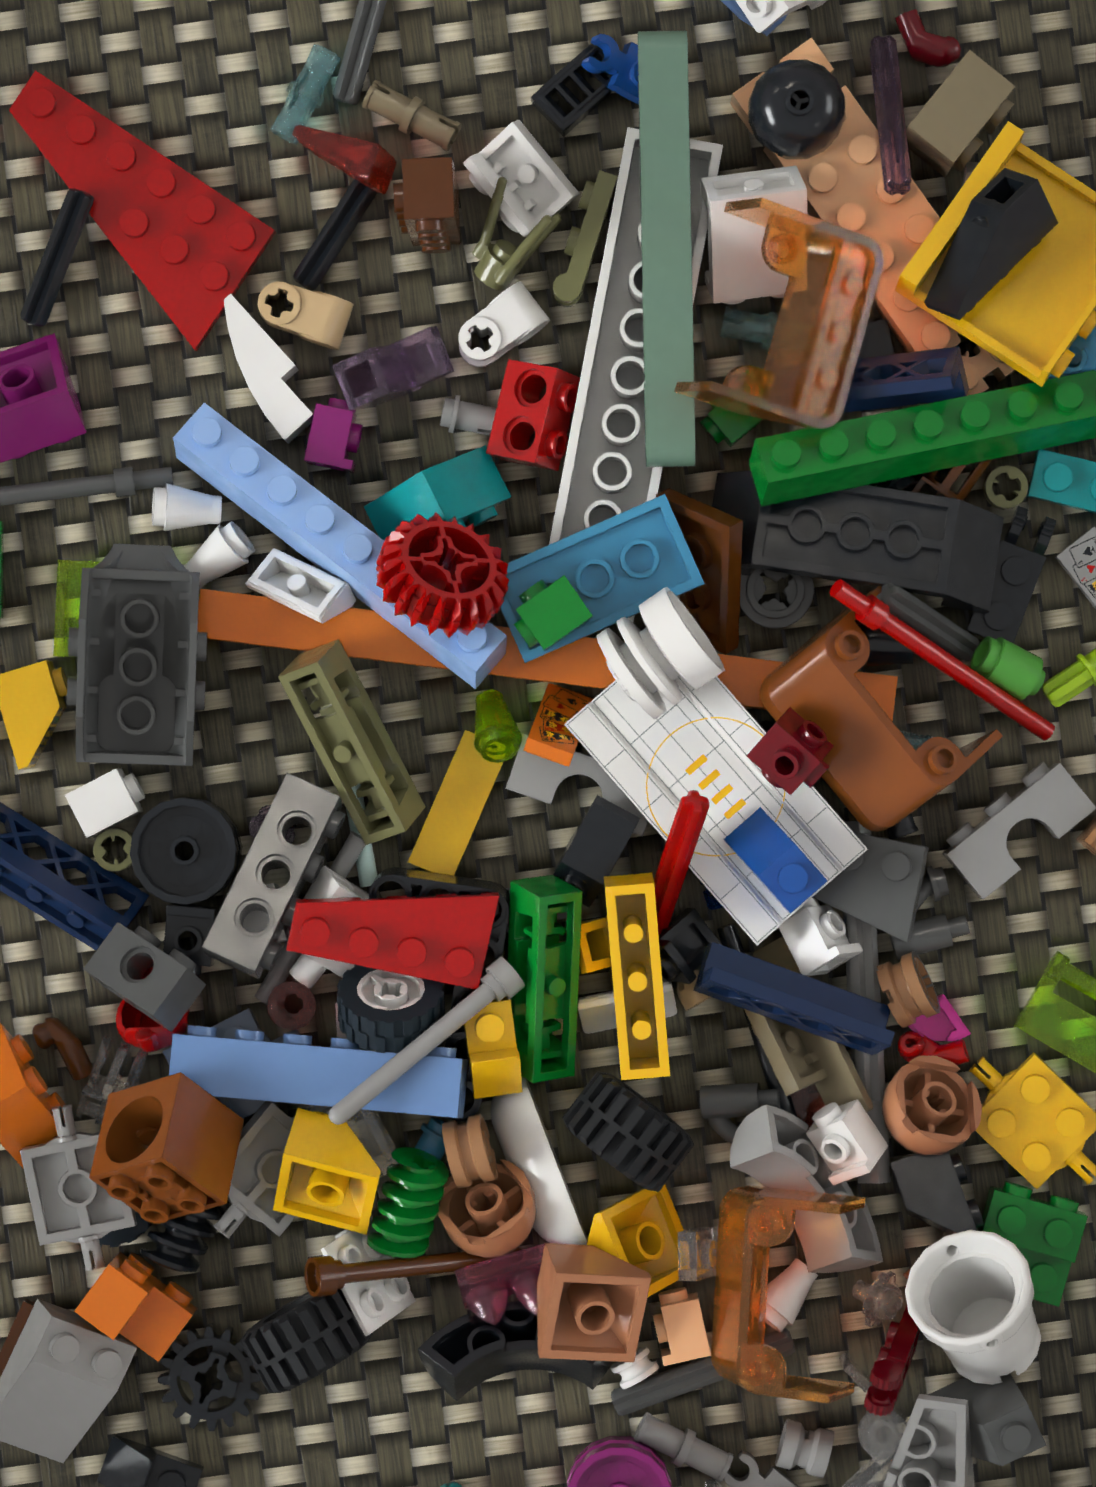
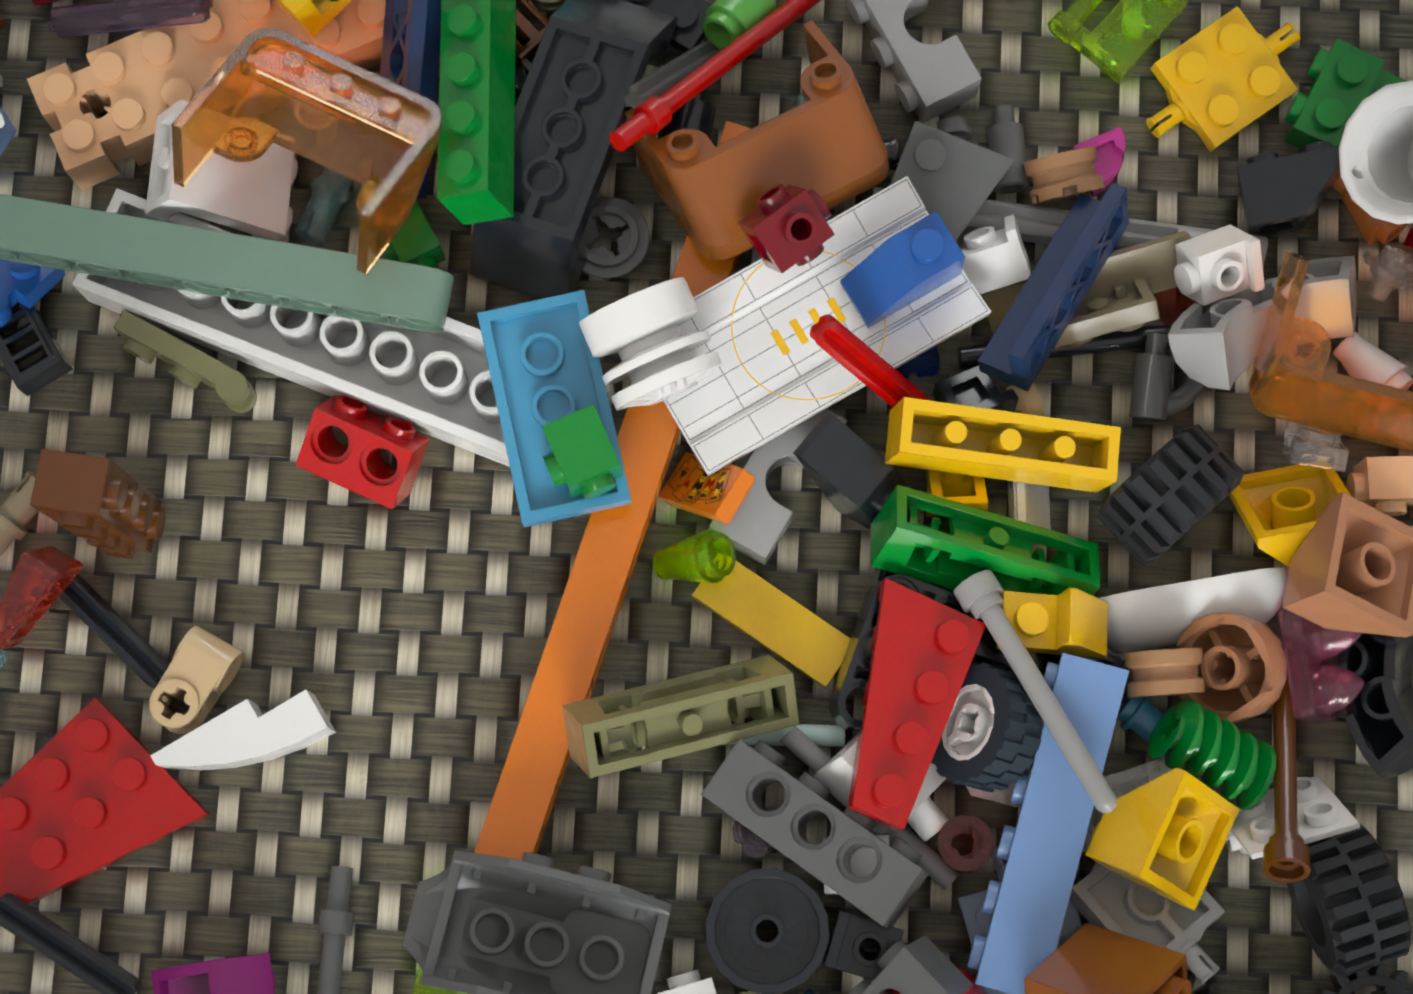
camera: 75 degrees left, 10 degrees down
white cone [152,483,222,531] -> none
light blue brick [173,403,507,689] -> none
white cone [183,521,255,589] -> none
white slope [245,548,356,624] -> none
magenta brick [304,398,363,474] -> none
clear purple brick [332,326,454,411] -> none
teal brick [364,445,511,541] -> none
red gear [376,512,509,638] -> none
light grey pin [440,395,496,436] -> none
white piece [458,281,550,367] -> none
white bracket [463,120,580,237] -> none
olive plant [472,177,562,291] -> none
reddish brown wing [656,488,743,654] -> none
black cylinder [748,59,846,159] -> none
nougat cylinder [882,1056,982,1155] -> none
red arm [898,1031,970,1065] -> none

